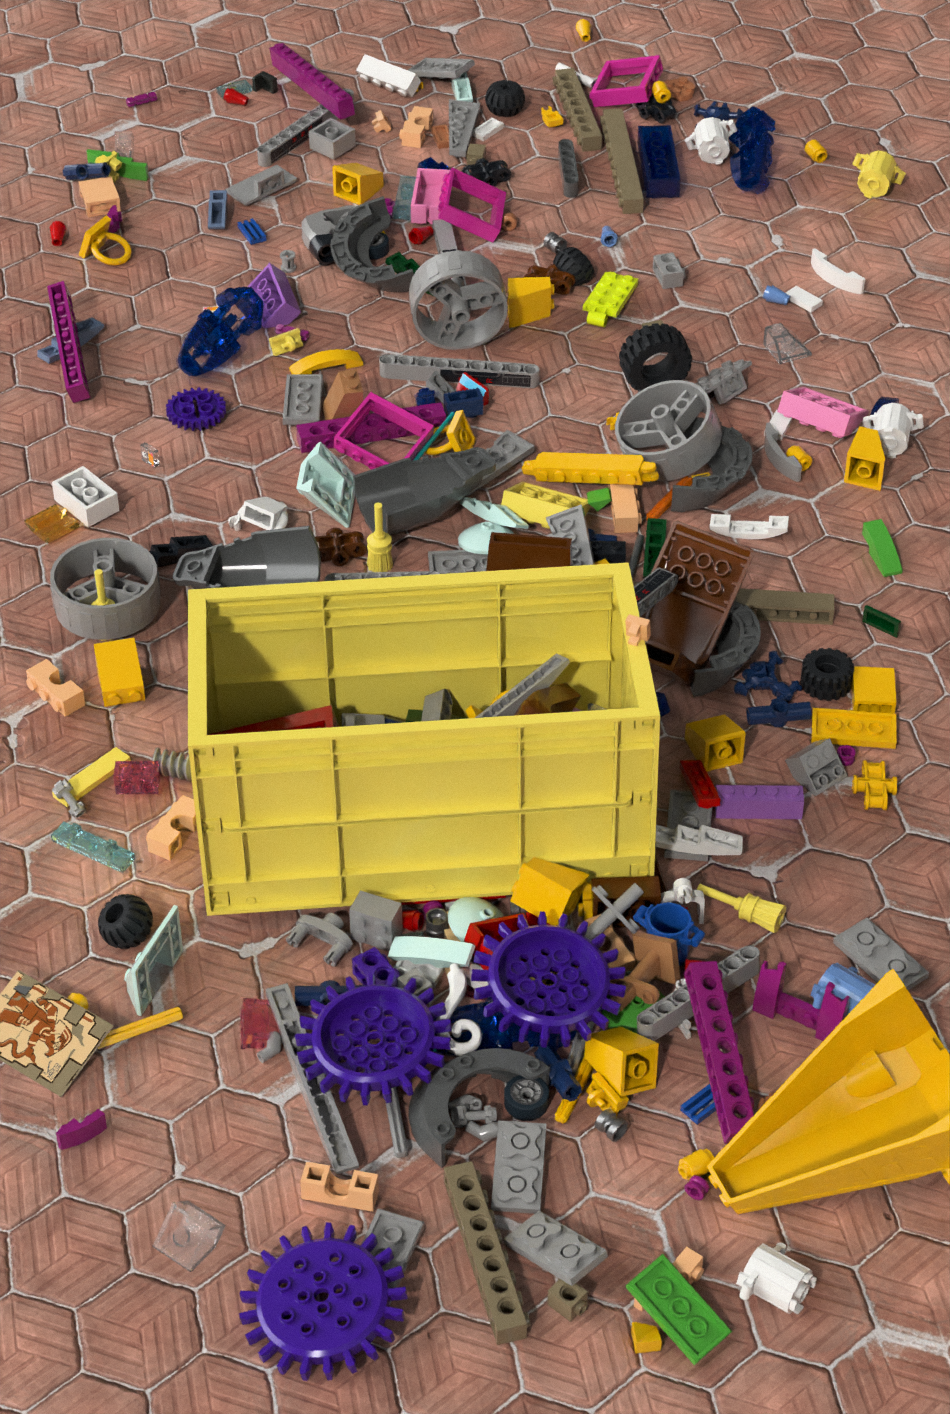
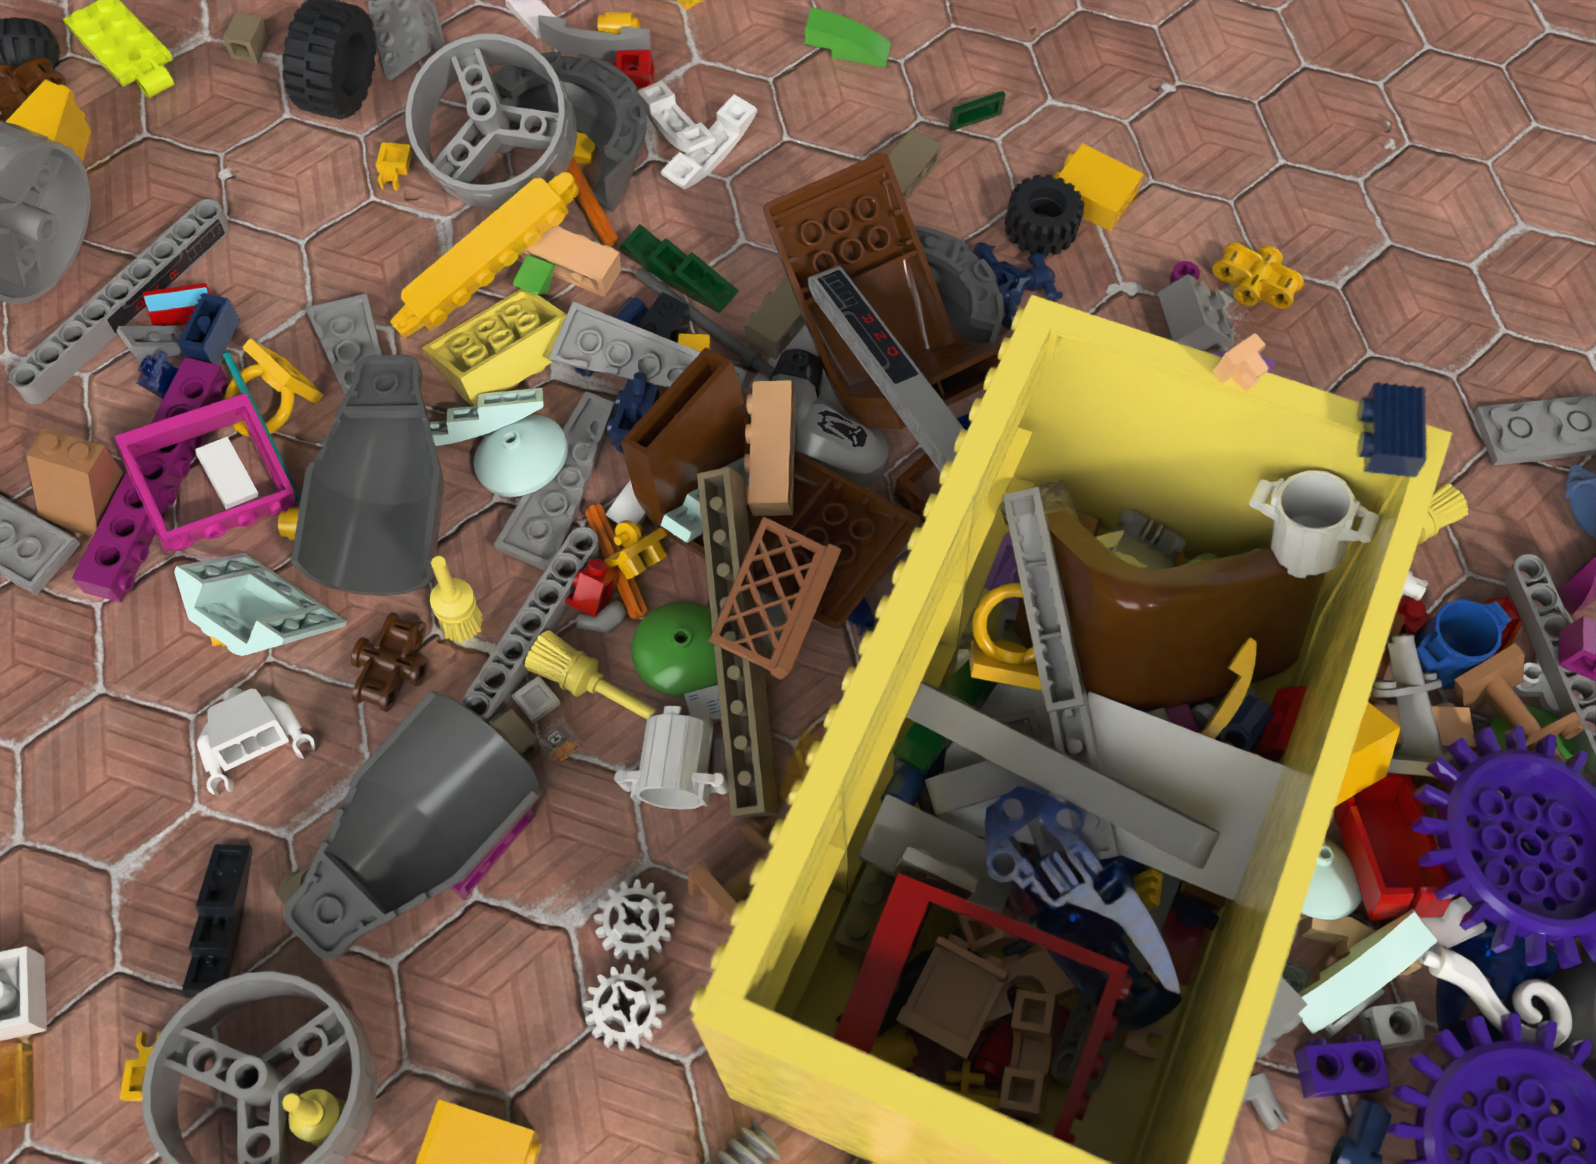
camera: 65 degrees left, 20 degrees up
dark blue piece [746,699,812,727] -> none
yellow plate [811,708,897,749] -> none
none -> white tile [195,437,258,510]
none -> red brick [611,50,655,88]
none -> white slope [637,81,715,153]
none -> dark blue brick [1357,382,1427,477]

